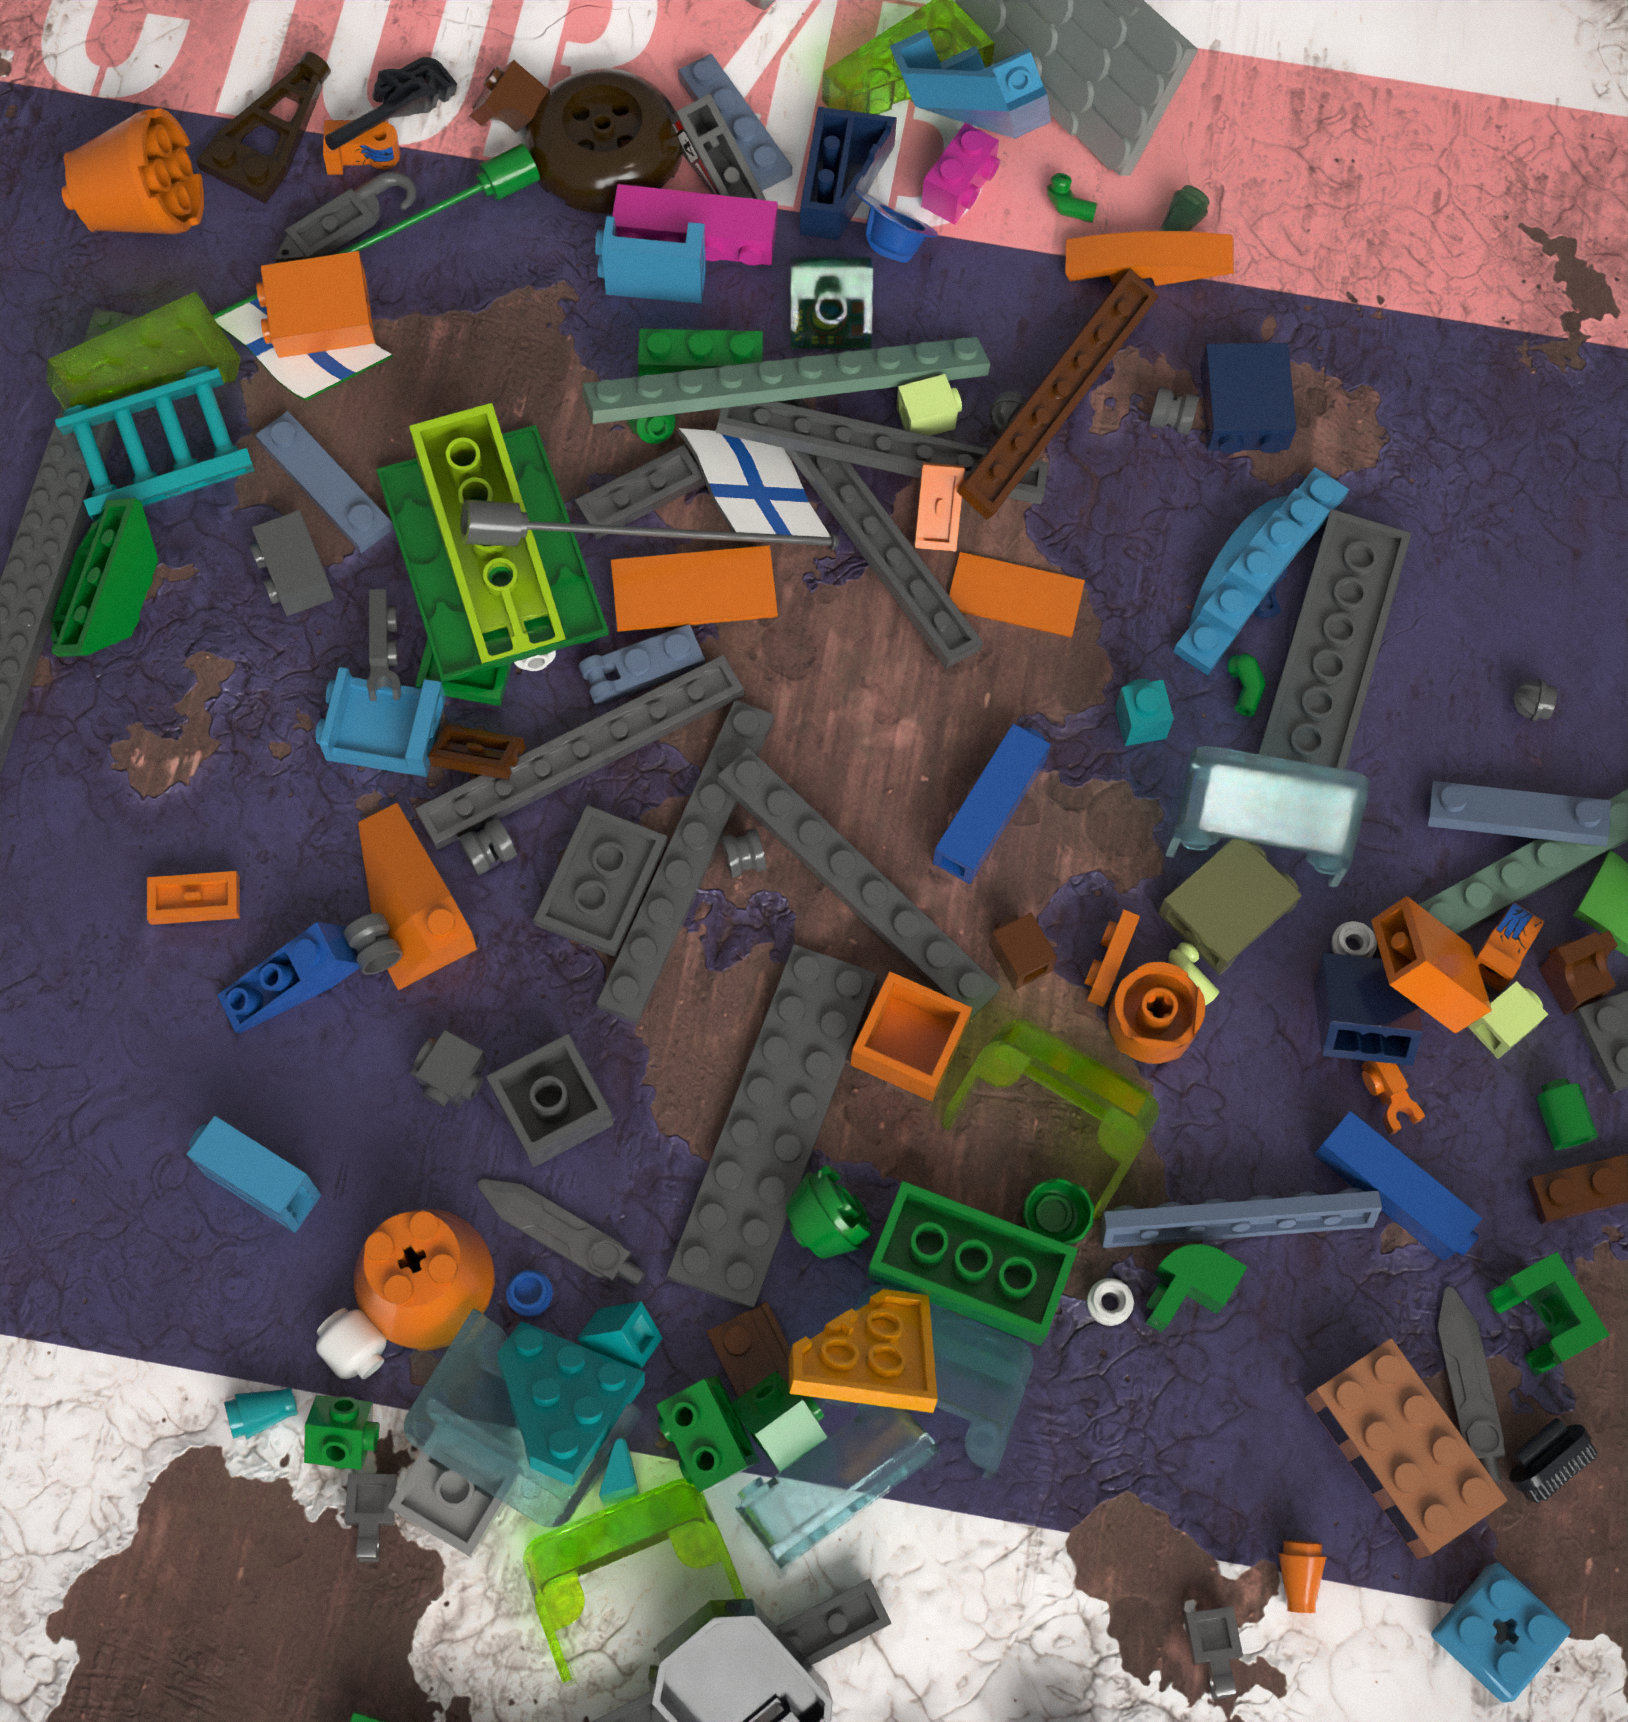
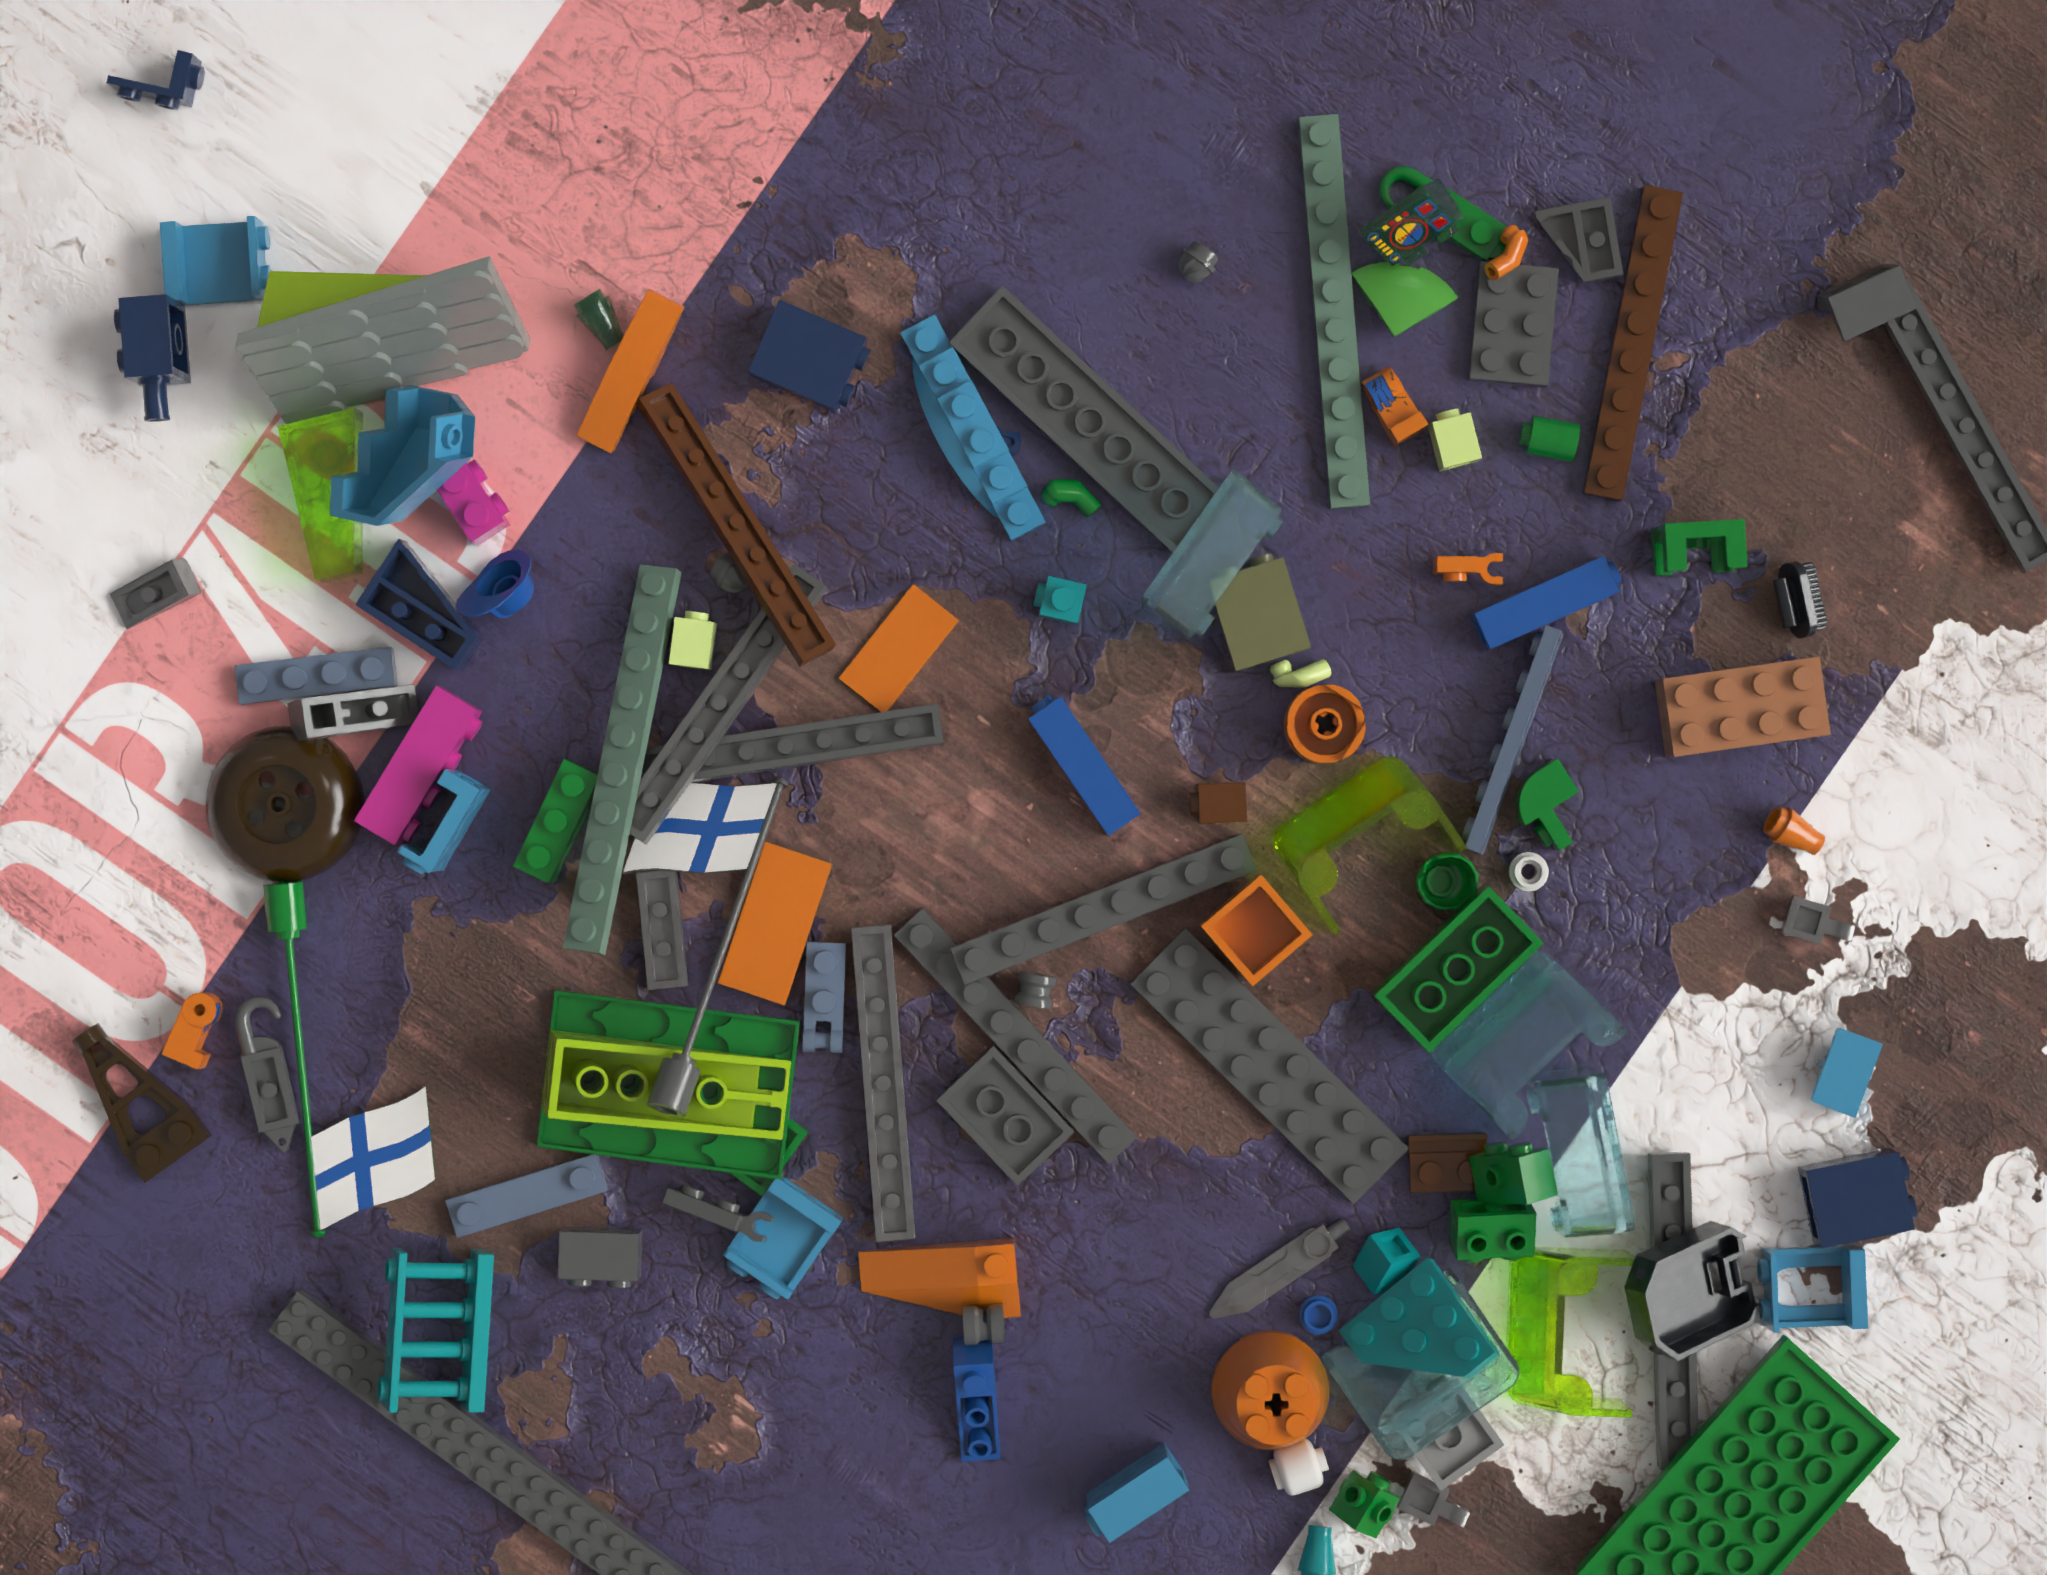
camera: 55 degrees left, 20 degrees up
clear neon green wedge [46,291,241,410] -> none
green wedge [50,498,158,657] -> none
orange cone [62,108,204,234] -> none
orange plate [147,871,240,925] -> none
orange brick [256,251,375,358] -> none
black piece [325,57,458,150] -> none
dark grey brick [411,1030,488,1109] -> none
reddish brown tile [428,724,526,780] -> none
dark grey wheel [458,818,517,876] -> none
reddish brown brick [469,60,549,132] -> none
dark grey brick [486,1034,614,1168] -> none
teal slope [599,1438,640,1506] -> none
green cone [785,1165,874,1259] -> none
light orange plate [789,1289,938,1413] -> none
clear green slope [790,257,873,349] -> none
plate [914,462,965,551] -> none
green arm [1047,173,1097,223] -> none
orange plate [1084,910,1140,1007] -> none
dark grey wheel [1149,386,1199,436] -> none
dark blue brick [1314,952,1423,1066] -> none
white plate [1331,921,1377,958] -> none
orange brick [1371,896,1492,1034] -> none
sand blue plate [1428,781,1611,846] -> none
dark azure brick [1431,1563,1571,1703] -> none
flat silver piece [1437,1286,1506,1483] -> none
reddish brown brick [1539,930,1618,1015] -> none

